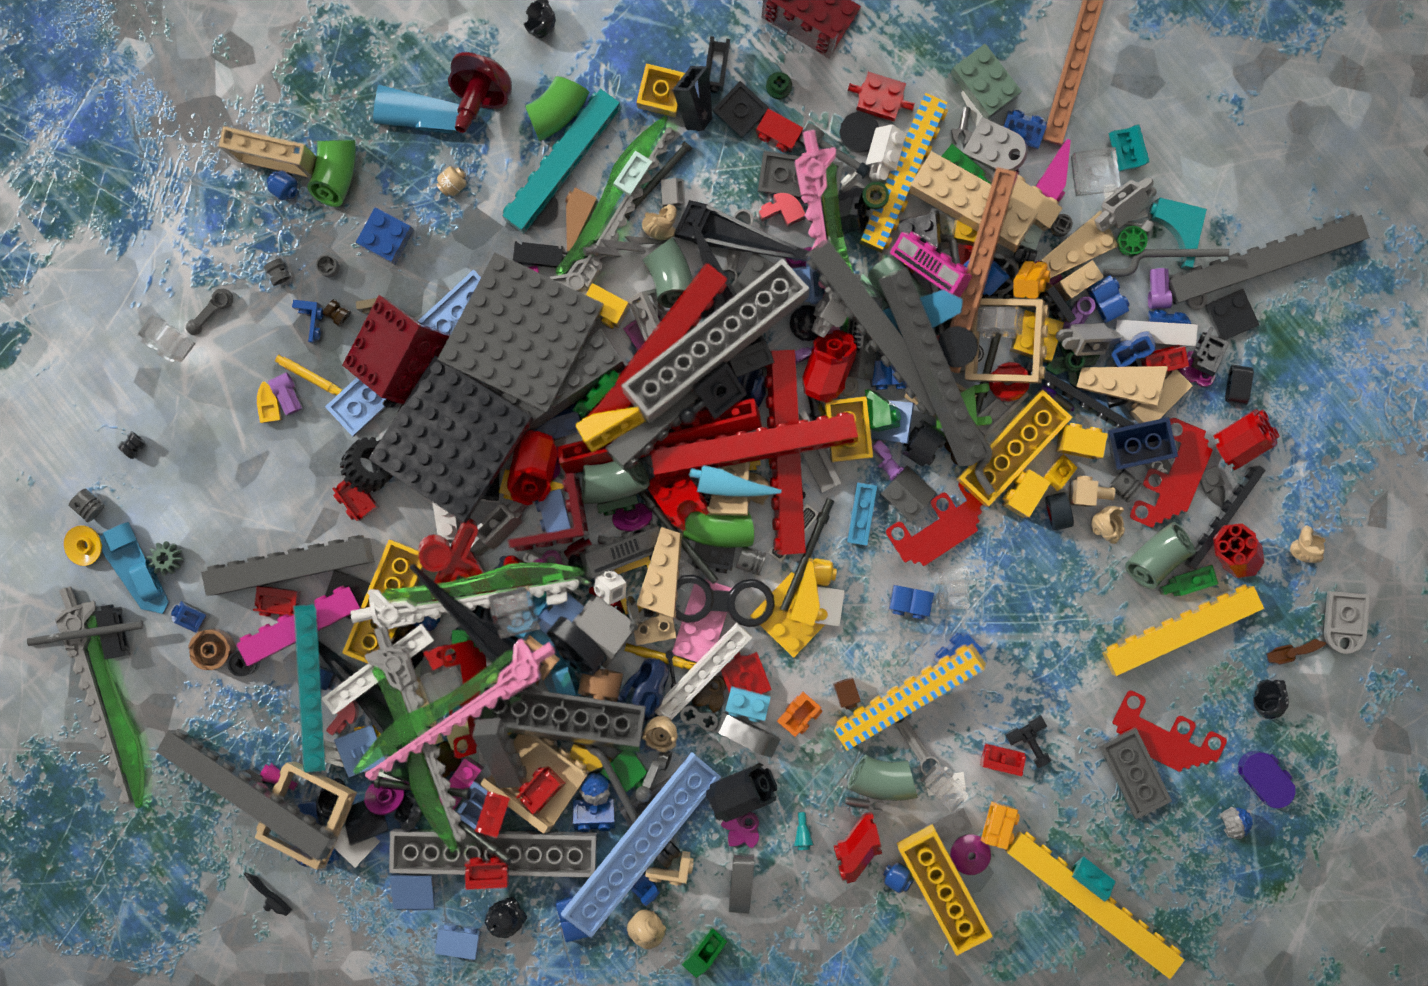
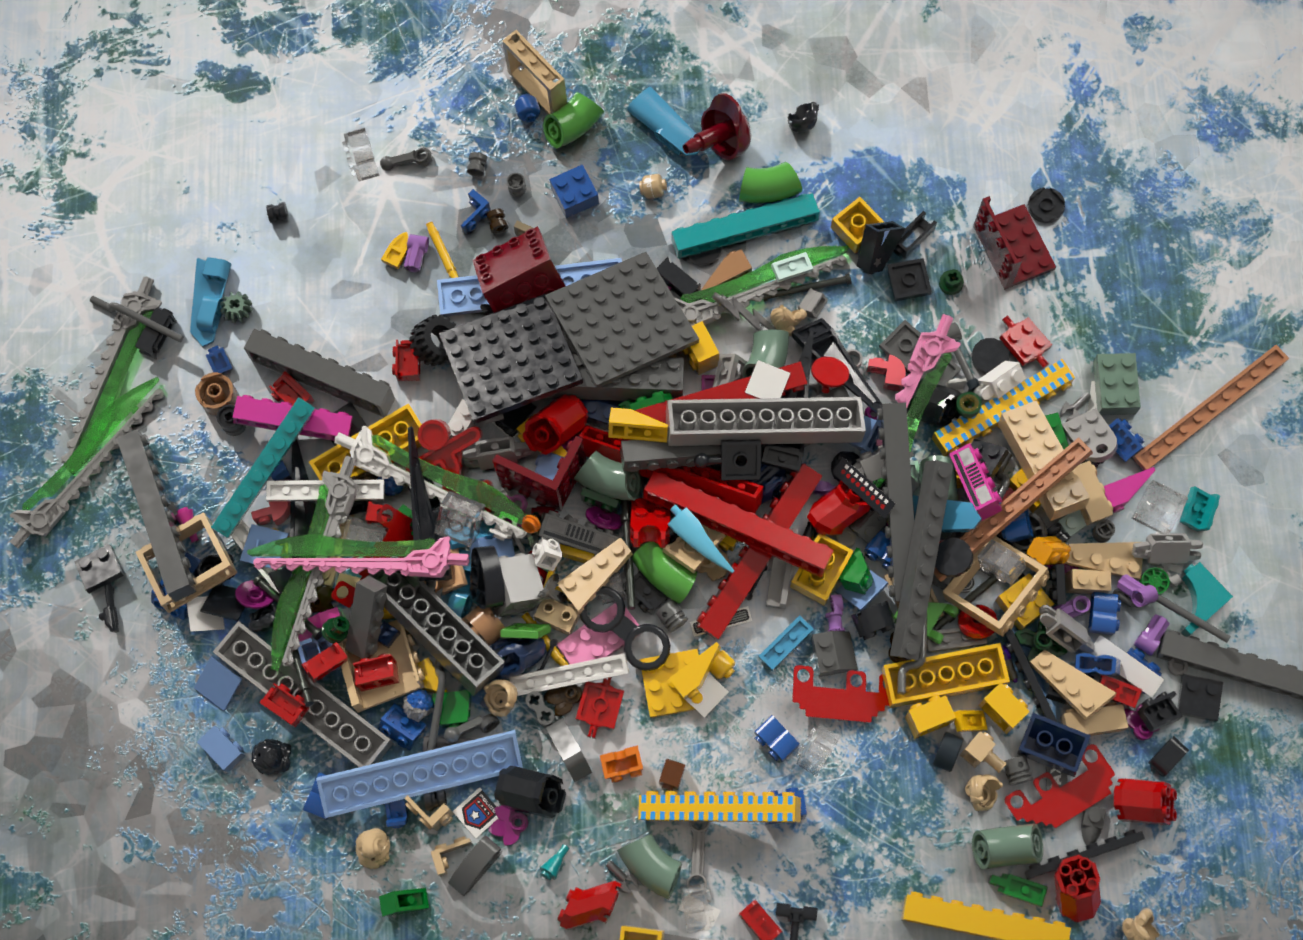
camera: 45 degrees right, 15 degrees down
yellow dish [64,525,102,566] -> none
dark grey piece [69,488,105,522] -> none
medium azure bracket [725,686,771,722] -> none
red hinge [756,108,803,153] -> none
pearl dark grey bar [780,498,834,612] -> none
none -> piece [9,377,164,549]
none -> plate [74,544,124,594]
none -> dark green piece [321,616,350,644]
none -> dark blue tile [378,621,400,649]
none -> tan bracket [430,836,472,877]
none -> sticker [452,787,498,838]
none -> bright green tile [501,623,551,639]
none -> orange plate [522,515,541,534]
none -> white sticker [745,360,790,399]
none -> red shield [811,357,849,393]
none -> black sticker [832,457,896,519]
none -> medium lavender piece [1117,574,1158,607]

